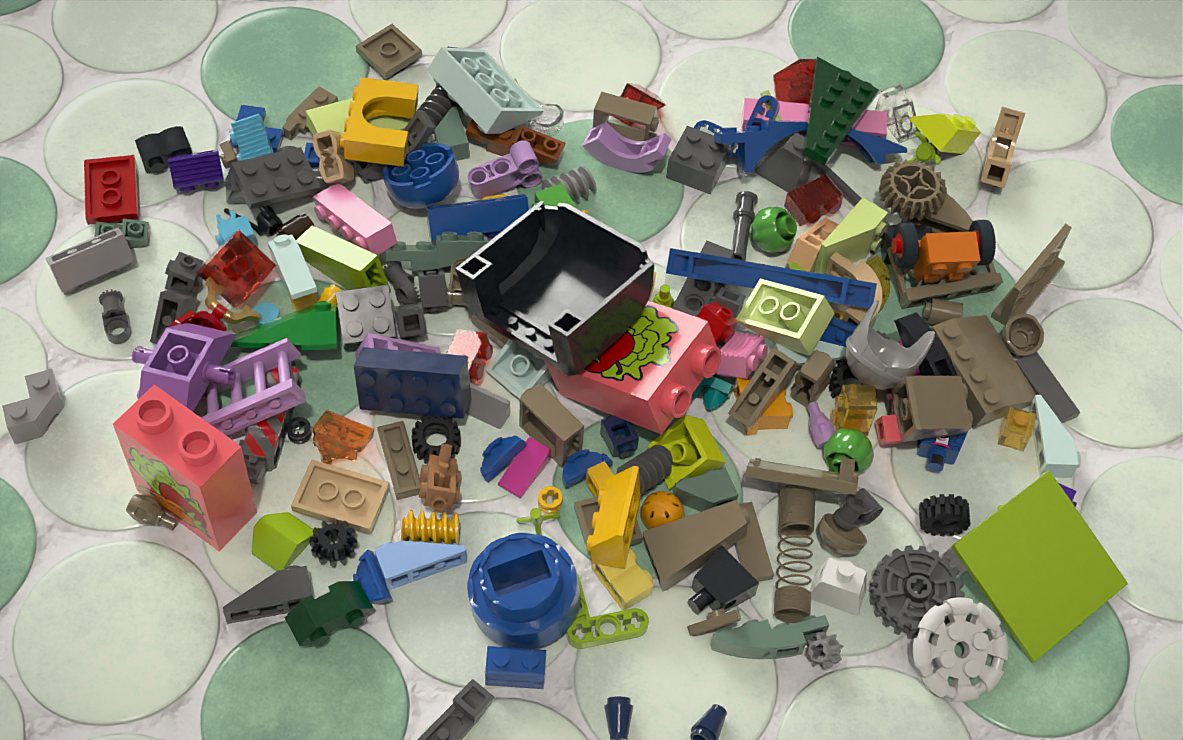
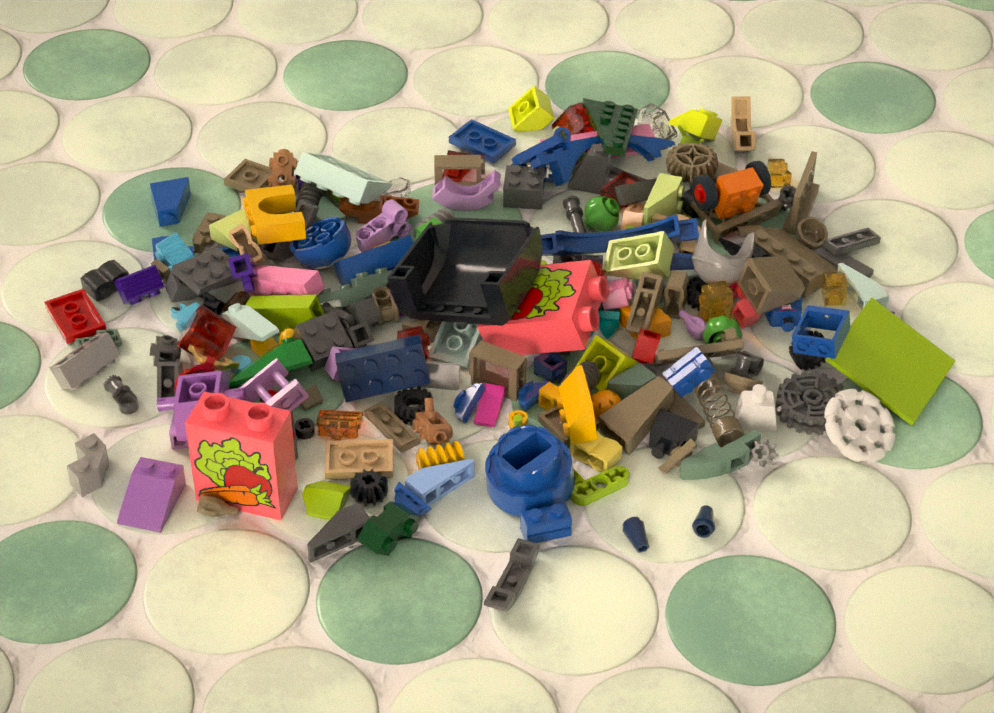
camera: 15 degrees left, 15 degrees down
none -> medium lavender slope [117,457,186,533]
none -> blue slope [150,177,191,227]
none -> dark purple brick [228,253,258,293]
none -> medium nougat brick [268,149,298,188]
none -> dark tan slope [300,384,323,411]
none -> blue plate [449,119,516,163]
none -> neon yellow slope [508,85,555,132]
none -> blue beam [511,134,565,166]
none -> dark grey tile [614,178,657,206]
none -> red slope [632,328,661,364]
none -> blue brick [662,346,716,398]
none -> clear yellow window [767,159,792,188]
none -> dark grey connector [778,185,796,211]
none -> blue window [792,305,850,359]
none -> dark grey tile [822,228,881,256]

